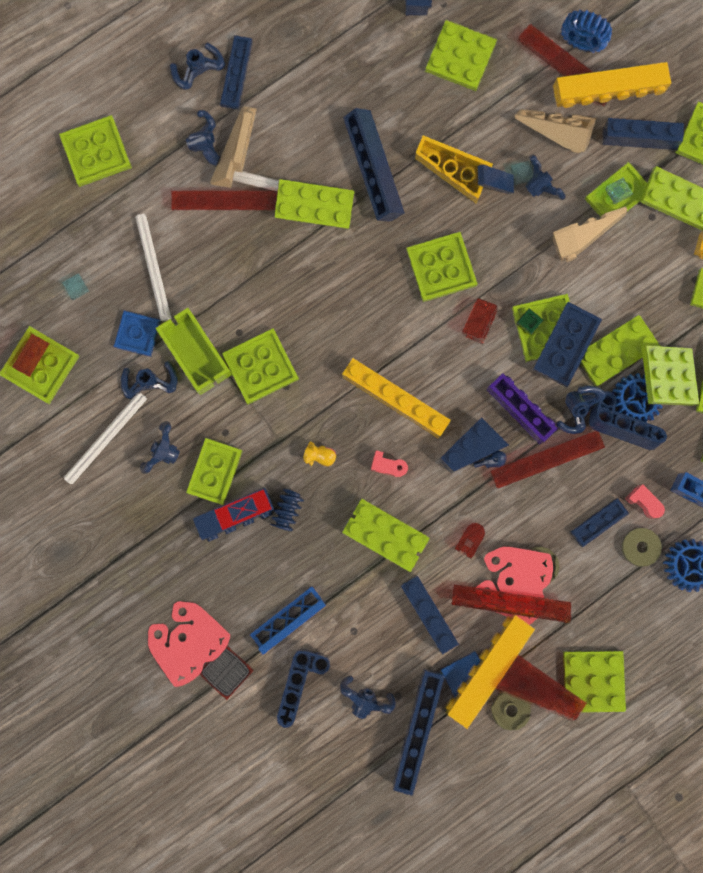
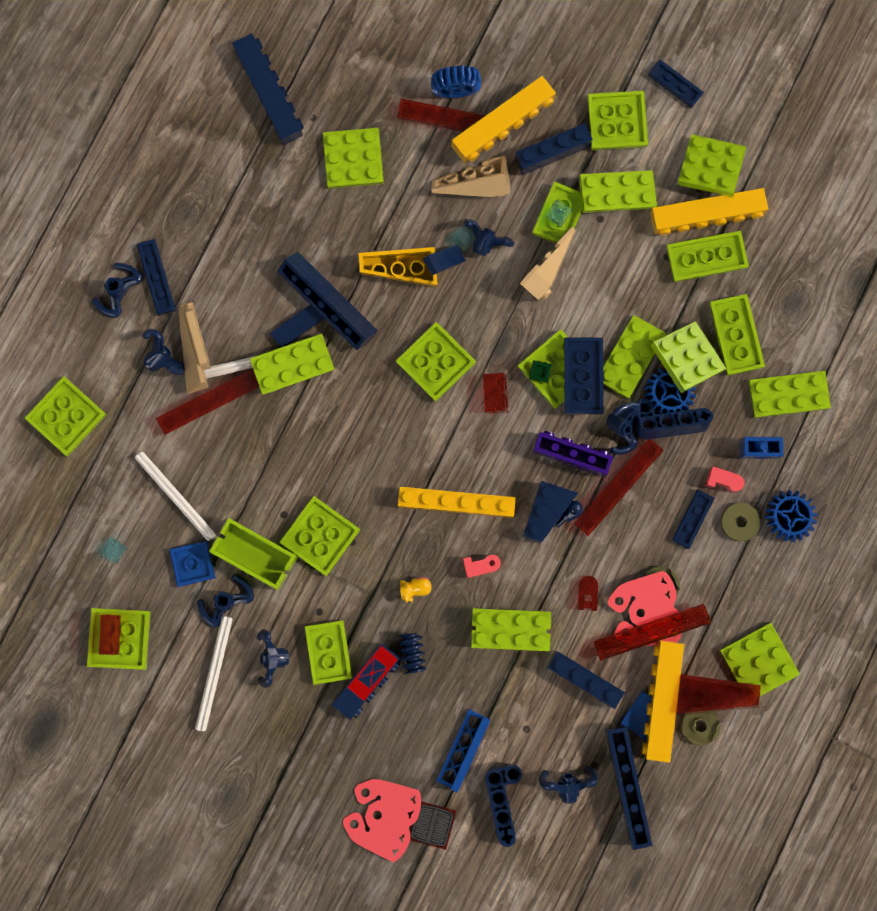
camera: 25 degrees left, 0 degrees up
none -> dark blue tile [270,305,324,348]

